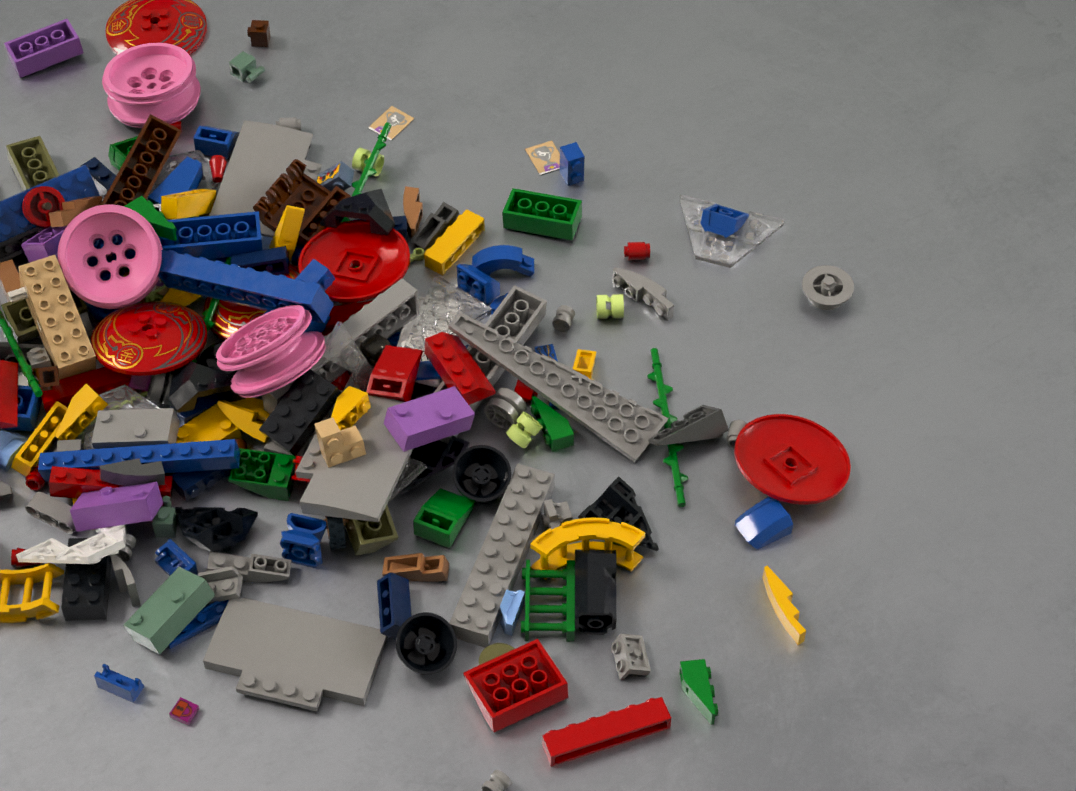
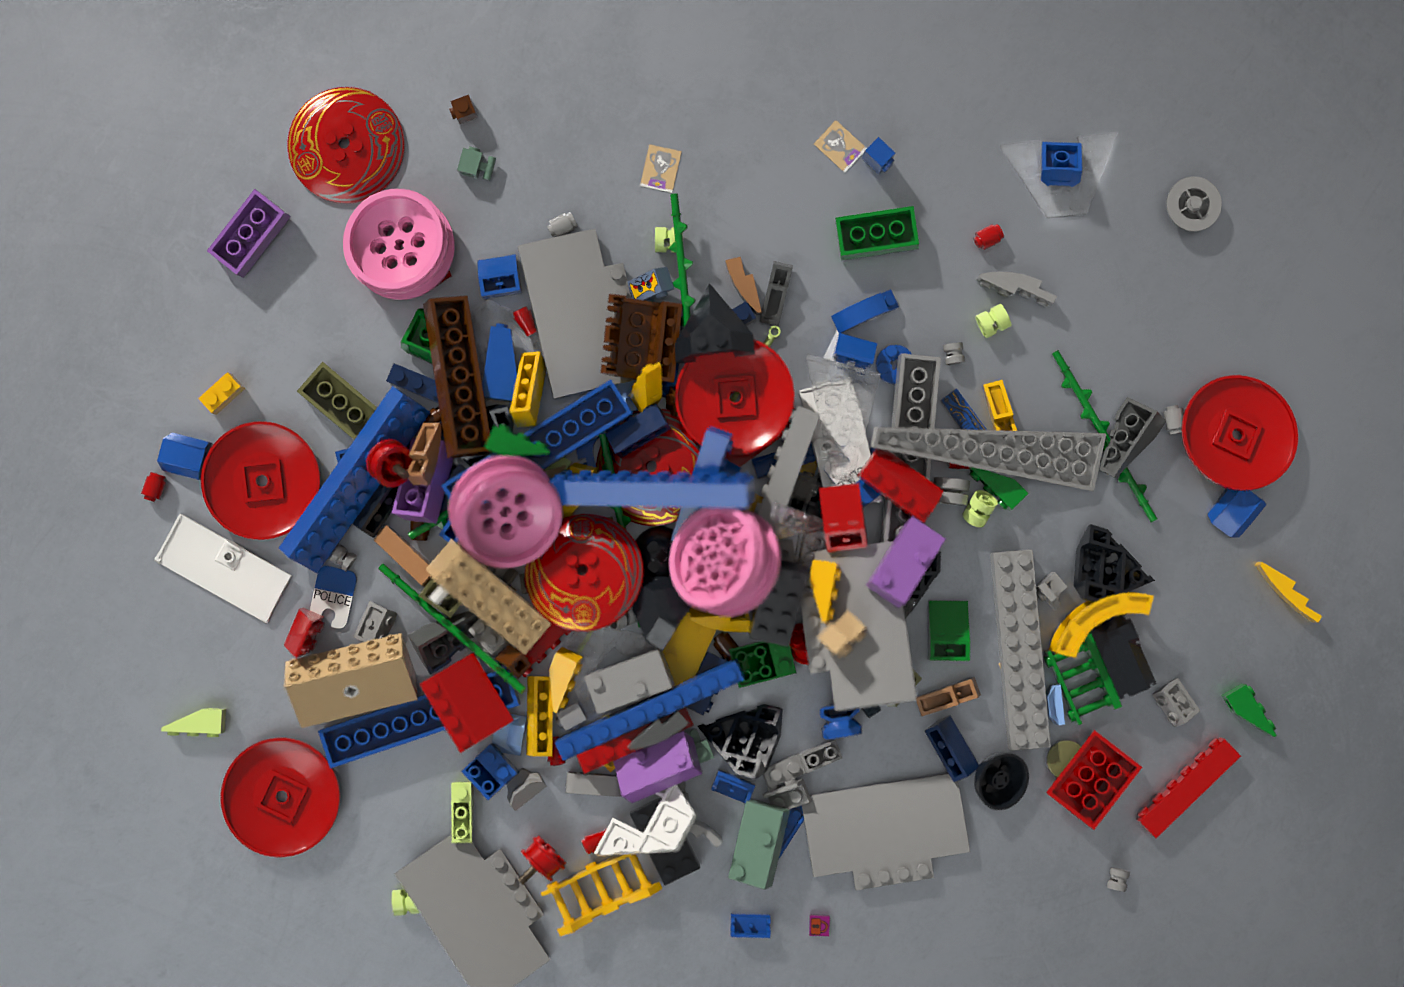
camera: 25 degrees left, 35 degrees up
yellow brick [424,209,485,276] -> none
black piece [452,445,511,502] -> none

